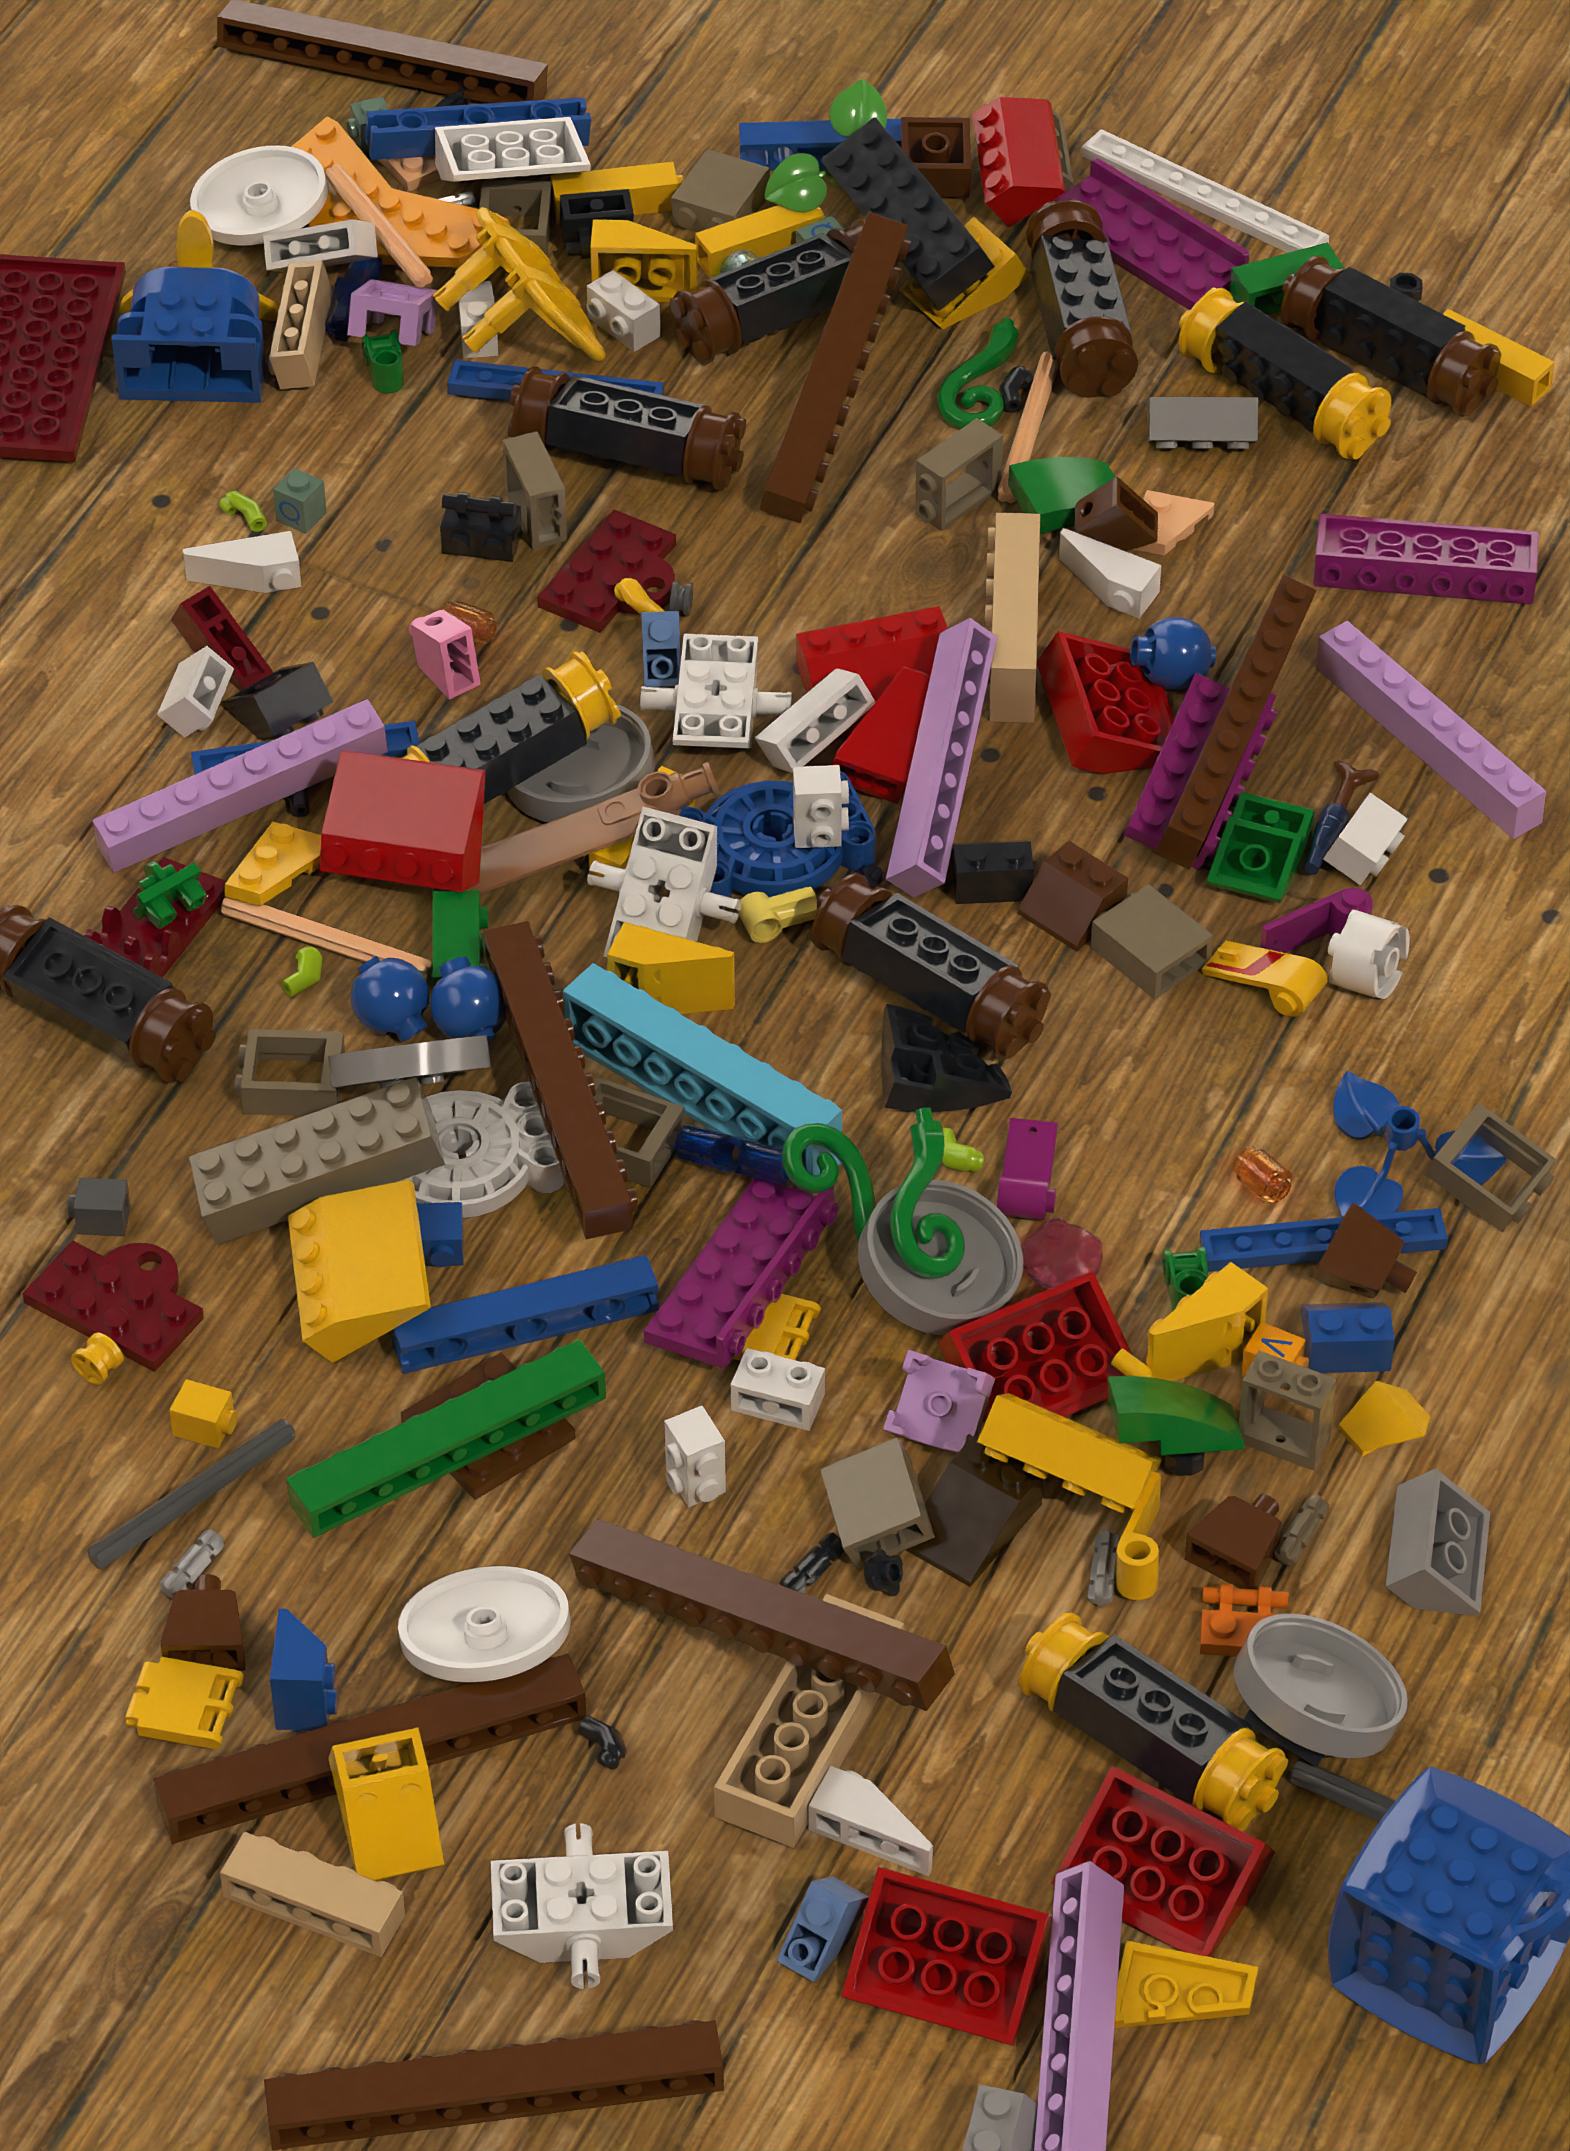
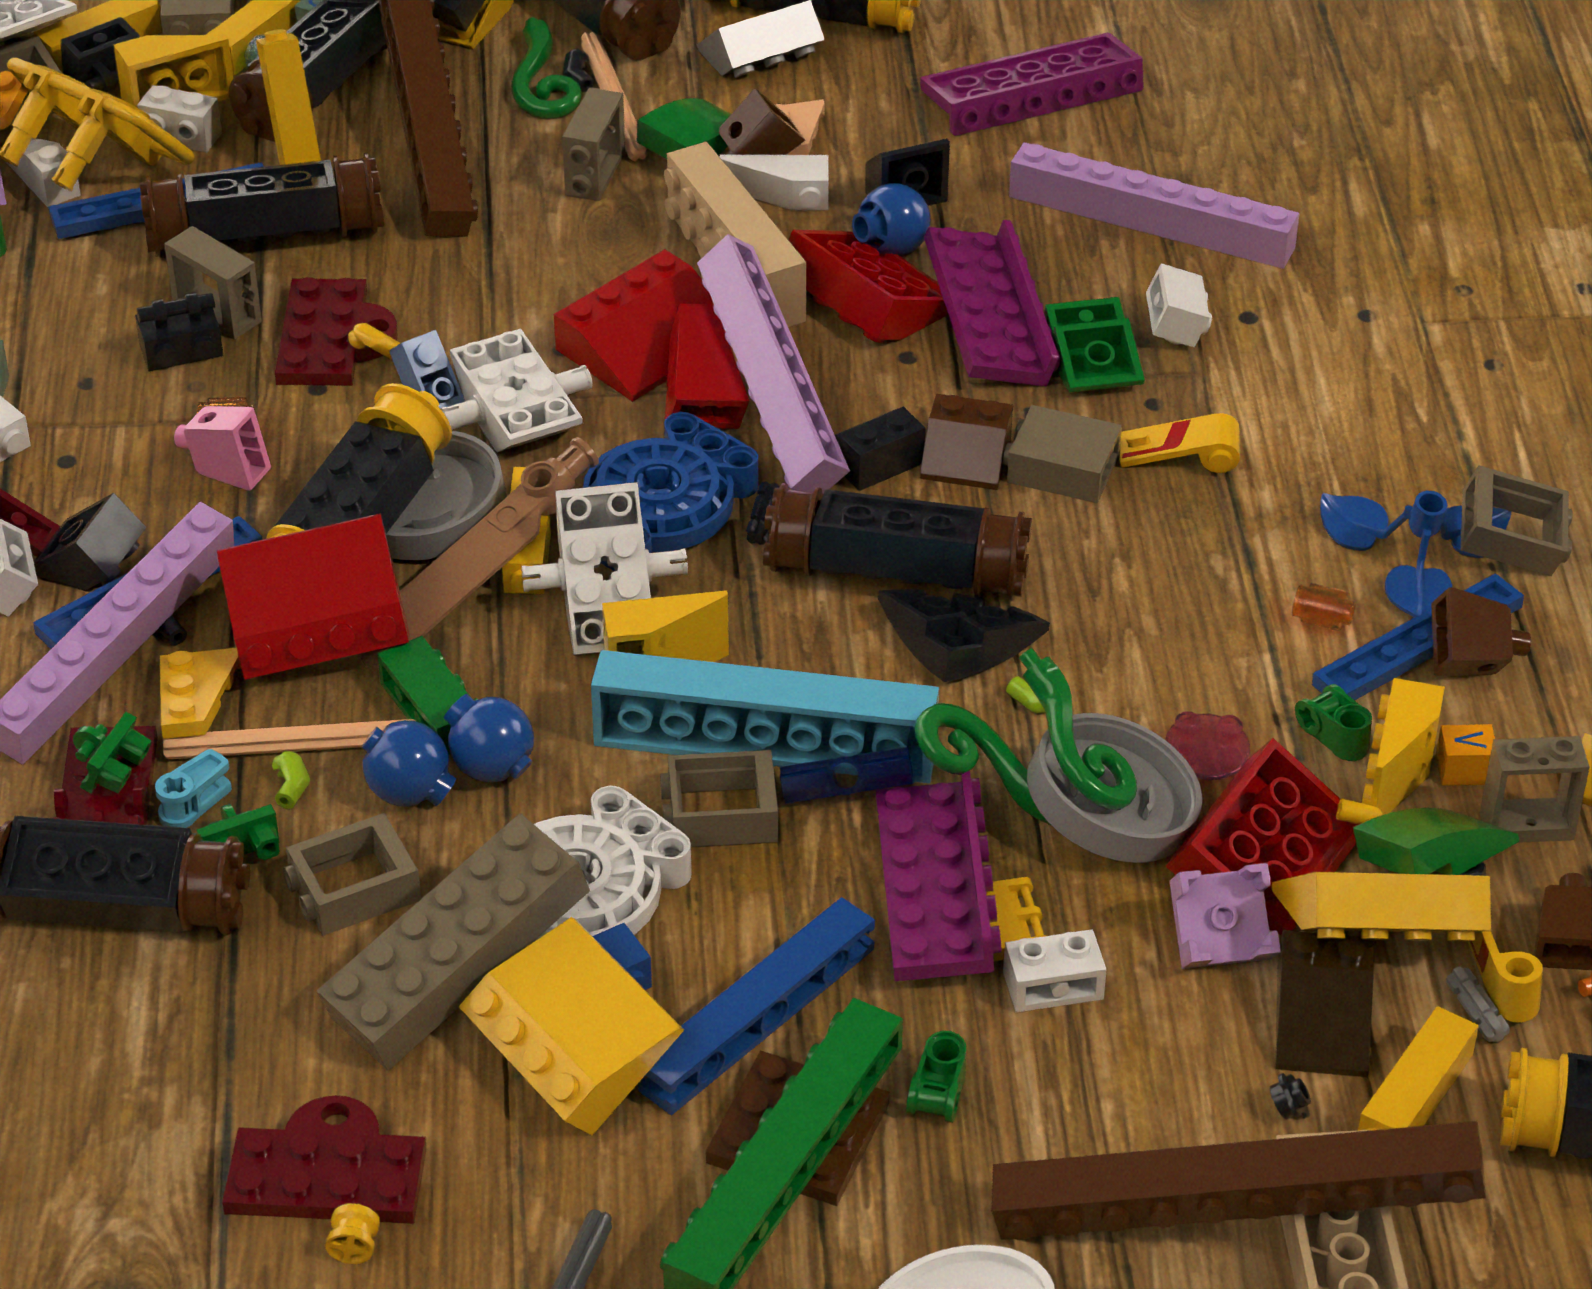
camera: 30 degrees left, 5 degrees down
dark grey brick [68,1178,131,1237] -> none
yellow brick [169,1379,238,1449] -> none
light grey piece [328,1036,491,1089] -> none
reddish brown brick [483,921,638,1240] -> none
white brick [664,1406,726,1508] -> none
dark grey bush [670,581,693,615] -> none
light yellow piece [737,887,819,943] -> none
white brick [755,668,876,773] -> none
black axle [779,1532,845,1593] -> none
white brick [793,765,849,848] -> none
dark tan brick [820,1437,935,1569] -> none
magenta door [997,1118,1058,1220] -> none
reddish brown brick [1155,575,1317,870] -> none
magenta door [1260,888,1373,953] -> none
blue slope [1301,1302,1394,1373] -> none
dark blue piece [1304,760,1379,875] -> none
white brick [1328,910,1410,999] -> none
none -> medium azure piece [155,749,232,828]
none -> green hips [196,804,280,860]
none -> yellow brick [256,29,321,165]
none -> black slope [865,139,950,206]
none -> green piece [906,1031,967,1123]
none -> yellow brick [1358,1006,1479,1131]

